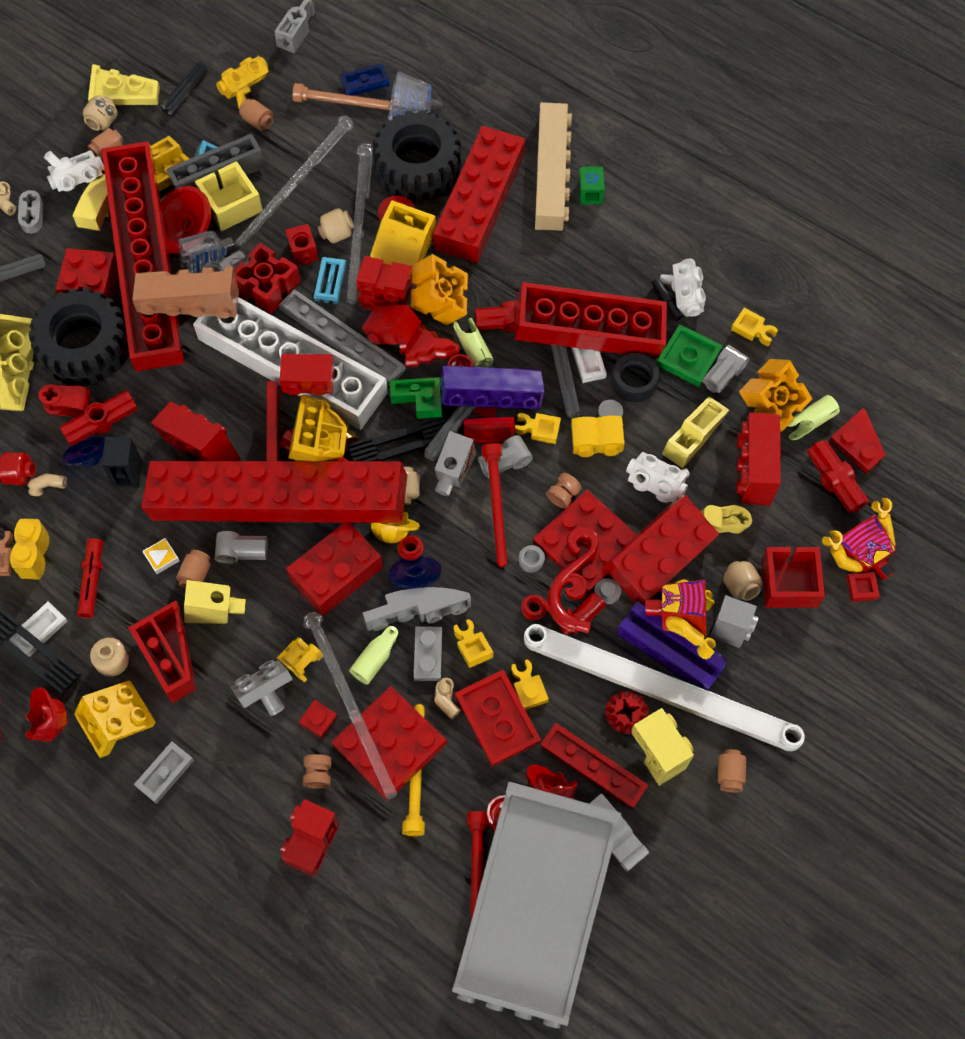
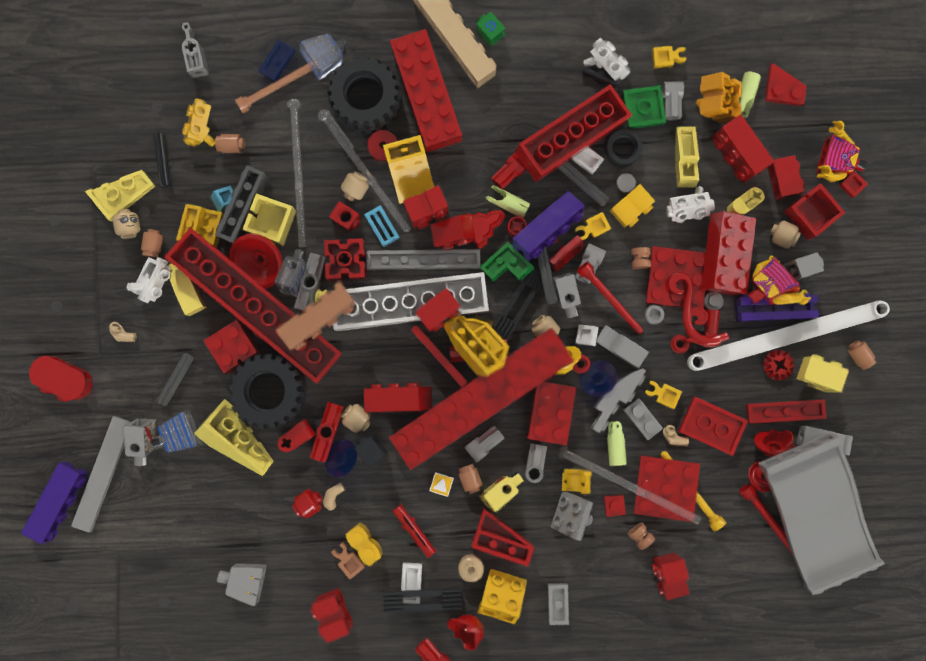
camera: 40 degrees left, 20 degrees up
light grey beam [18,190,43,234] -> none
light orange brick [411,254,468,325] -> none
yellow plate [511,659,549,710] -> none
red piece [807,440,869,514] -> none
none -> tan head [341,404,371,433]
none -> light grey piece [524,443,547,483]
none -> white tile [576,325,599,346]
none -> light grey piece [596,325,649,369]
none -> red brick [767,155,805,201]

